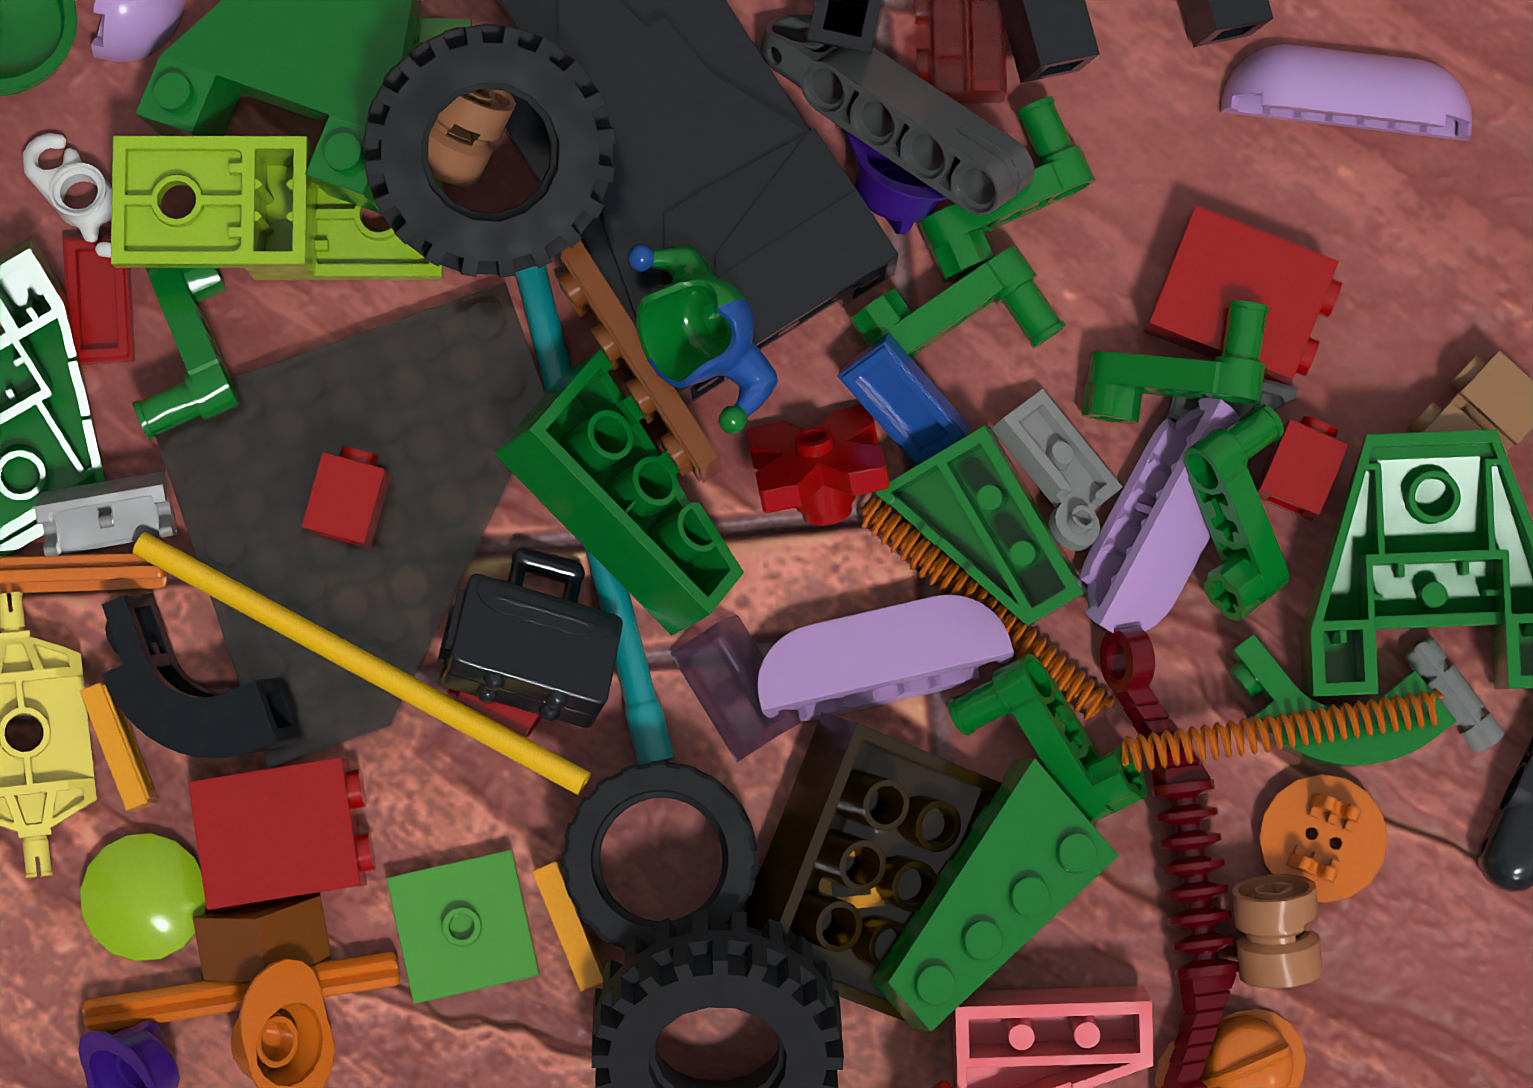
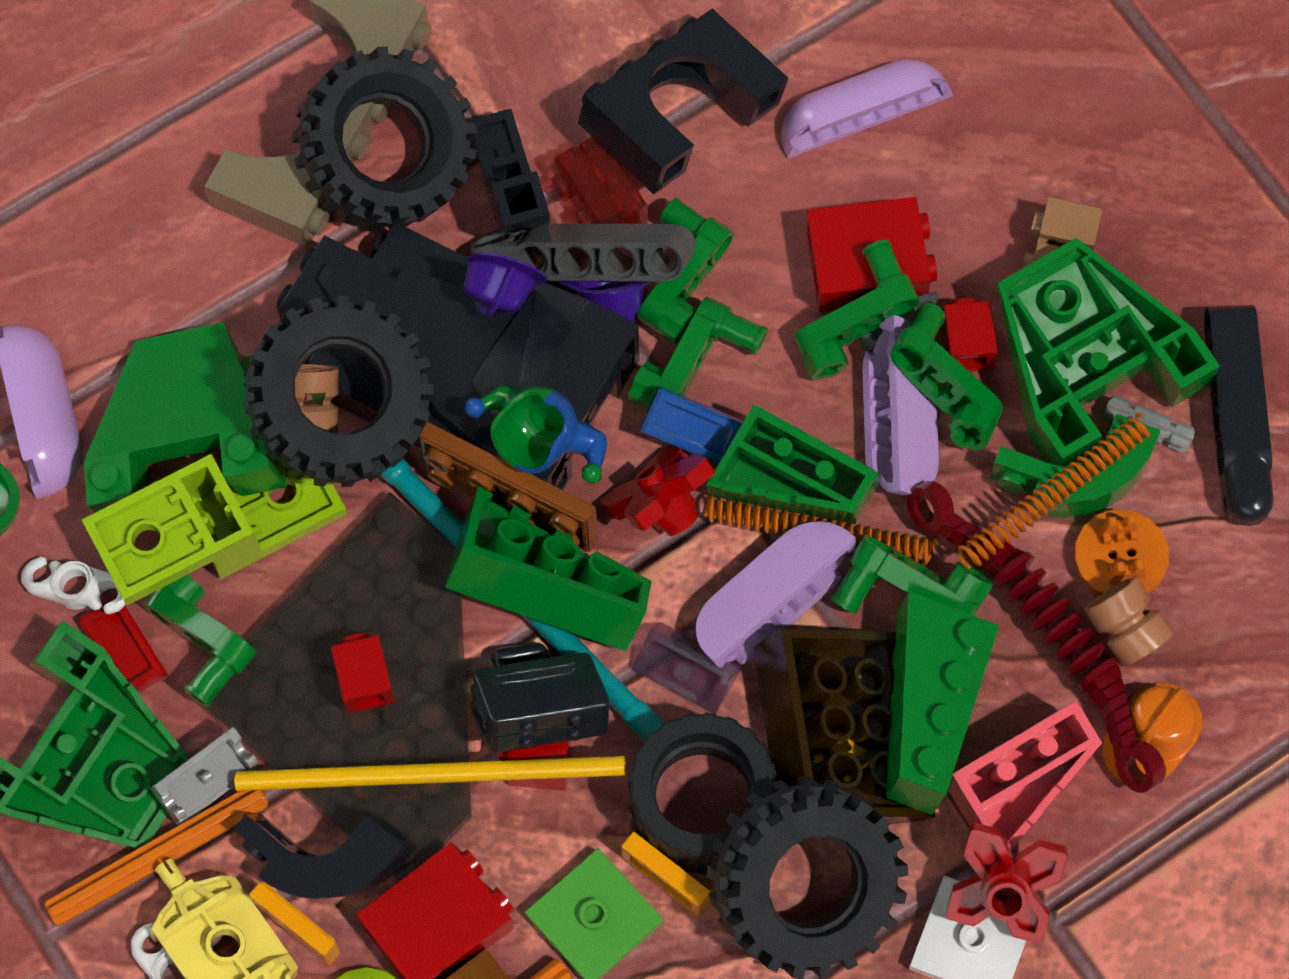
camera: 30 degrees left, 15 degrees down
light grey hinge [991,389,1123,551] -> none
none -> dark purple piece [464,252,547,316]

